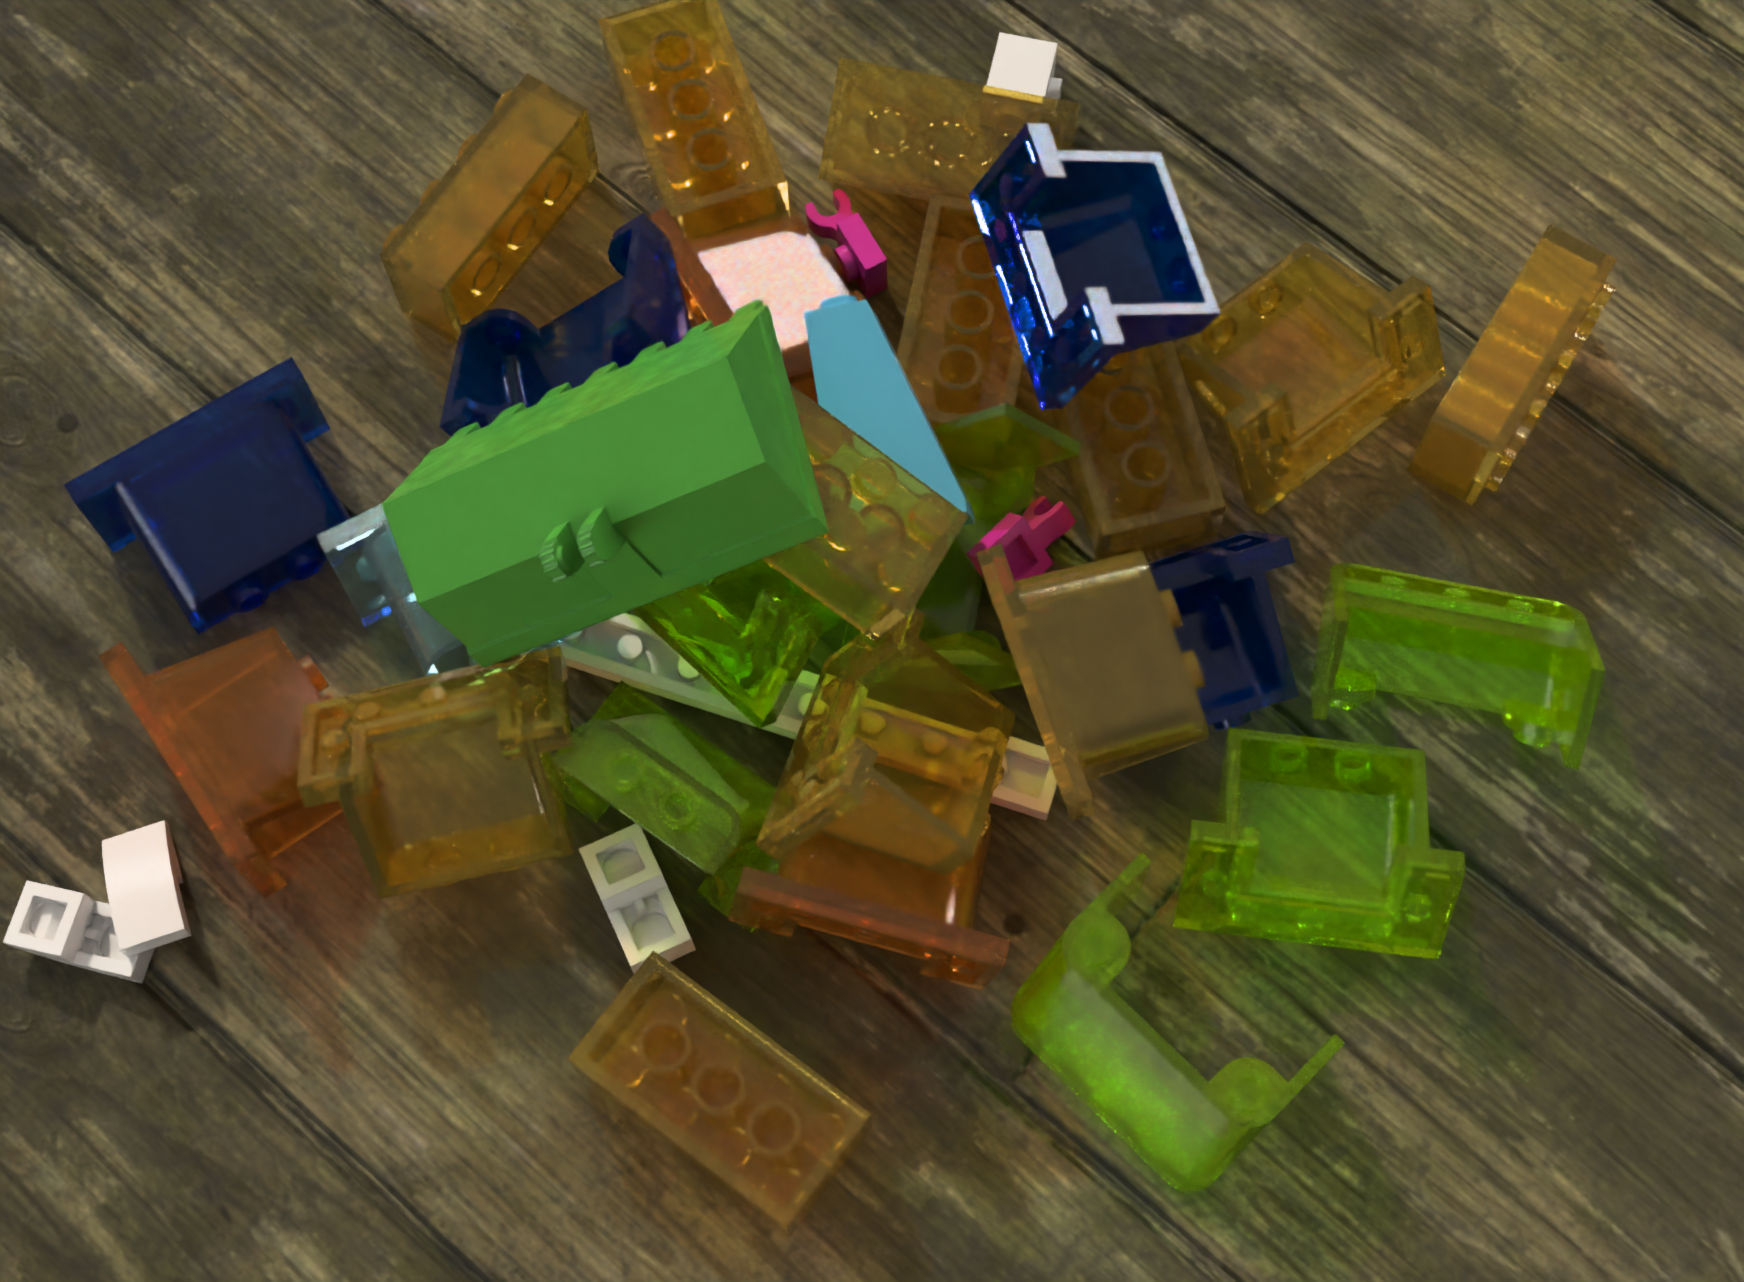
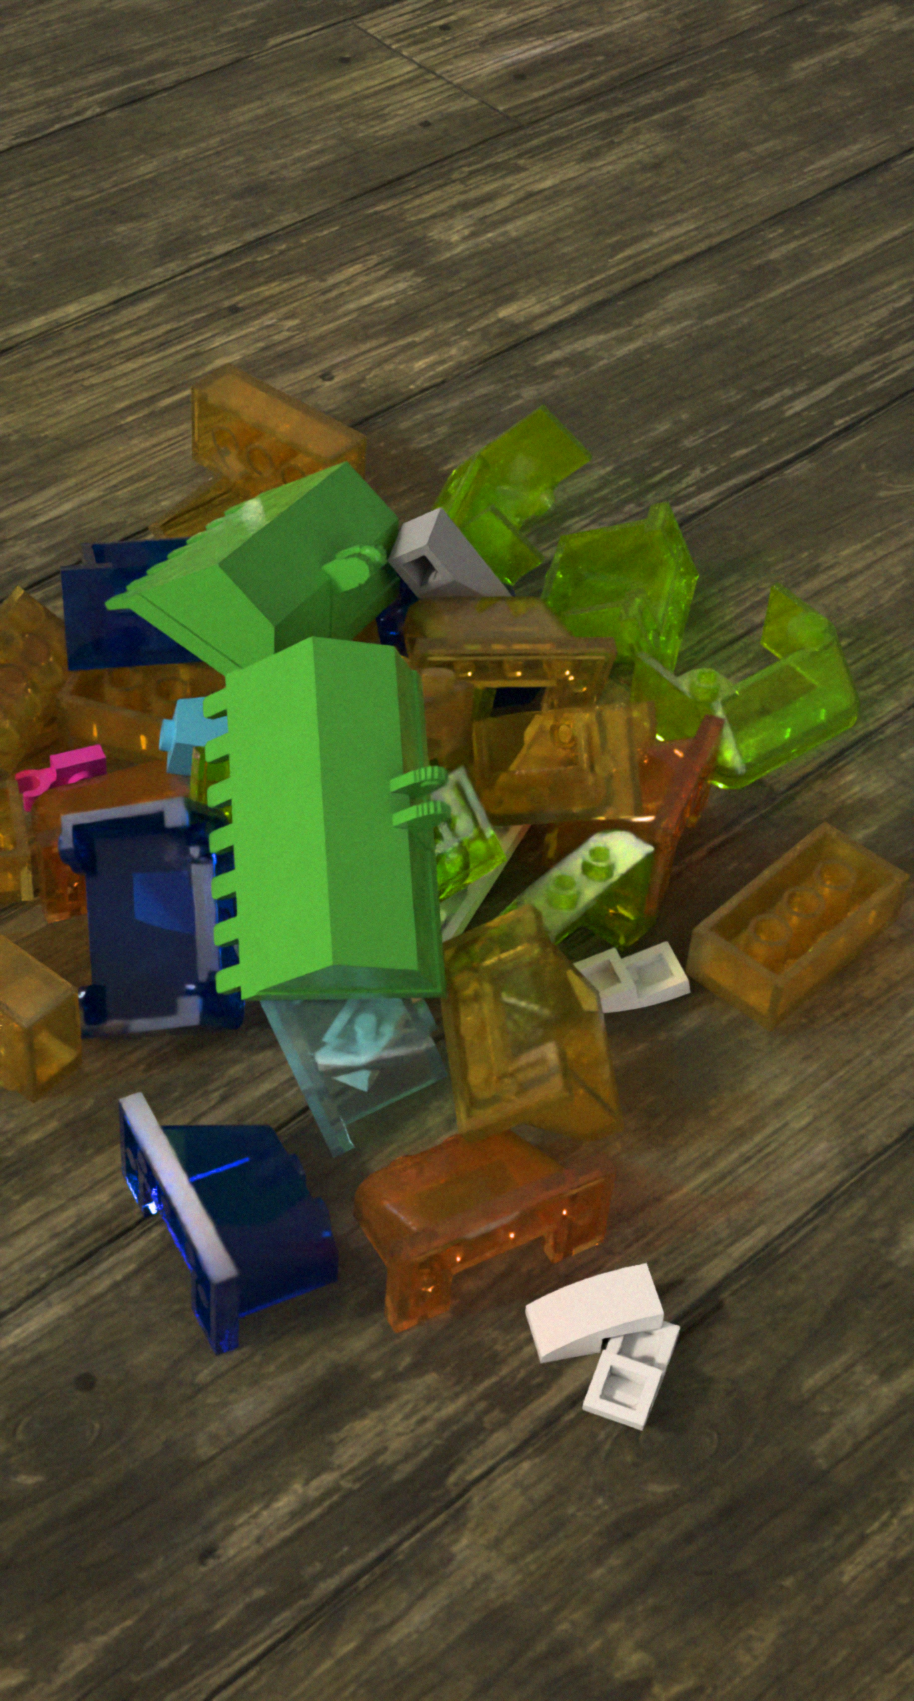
camera: 90 degrees left, 25 degrees down
none -> bright green piece [105,461,400,676]
none -> light grey slope [388,507,524,632]

